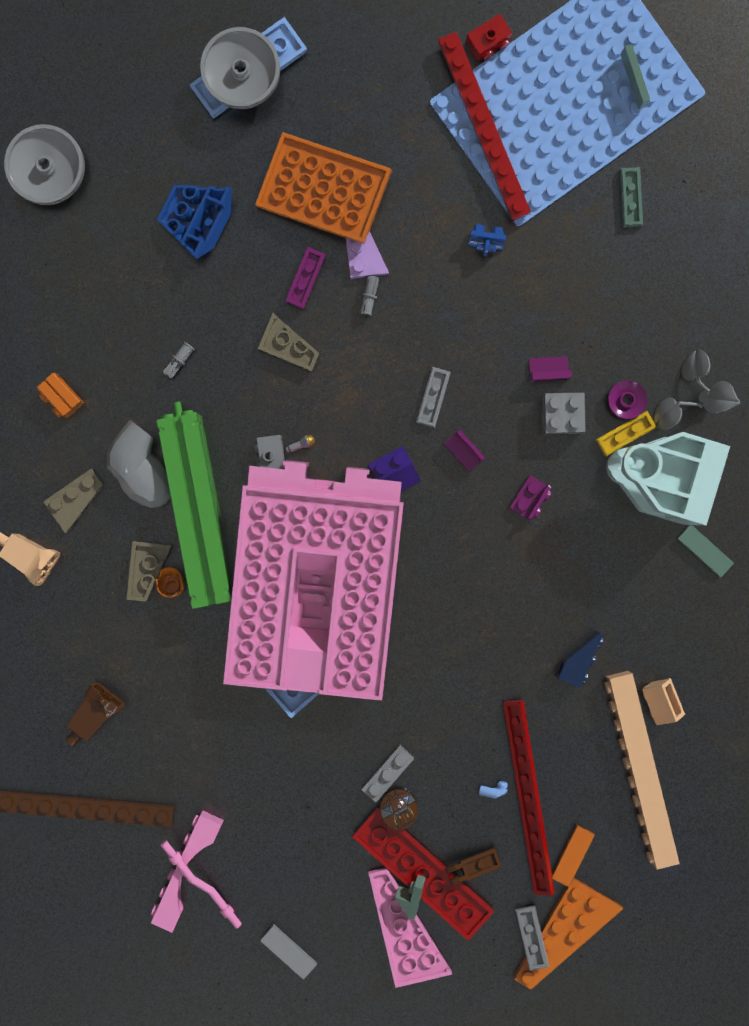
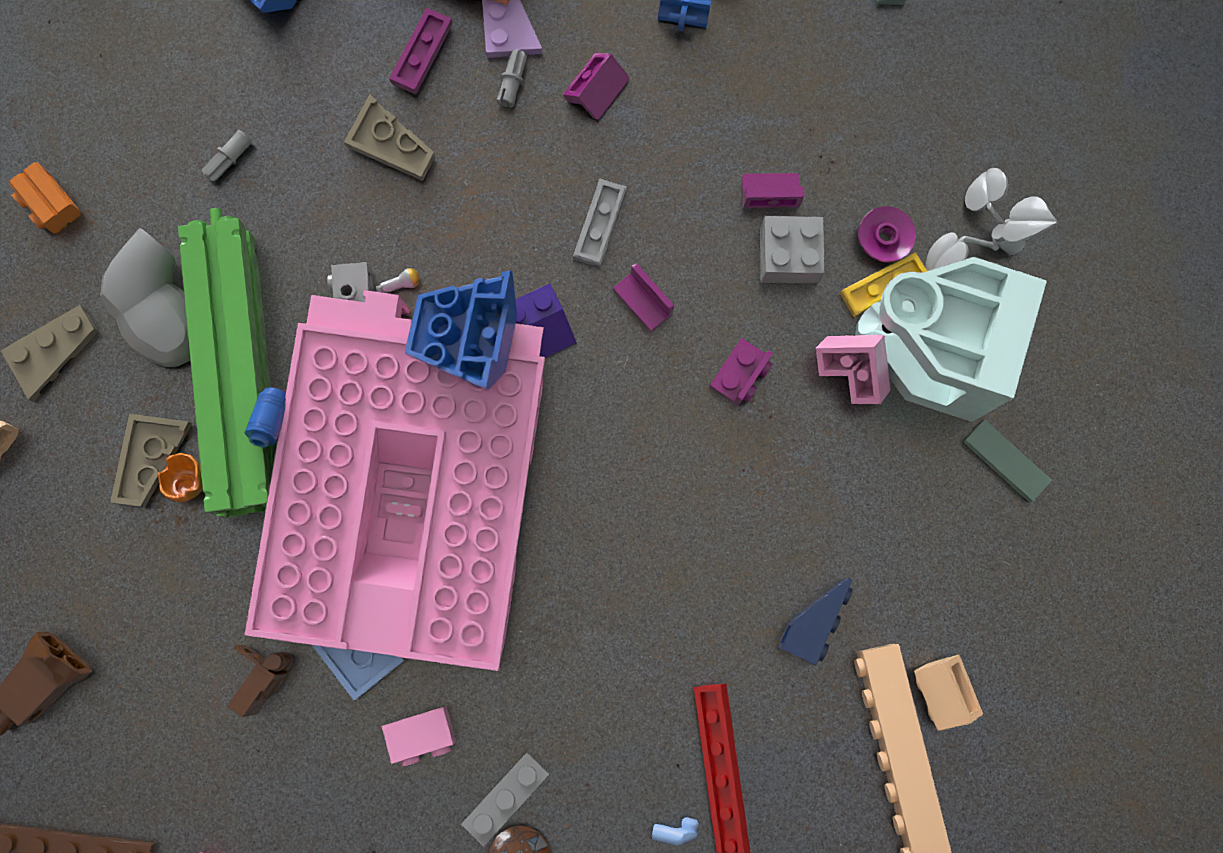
camera: 10 degrees left, 10 degrees down
none -> reddish brown piece [227,645,294,717]
none -> blue head [245,387,286,447]
none -> bright pink brick [382,706,456,767]
none -> blue wedge [405,270,517,390]
none -> magenta panel [563,53,629,119]
none -> bright pink brick [816,335,891,404]

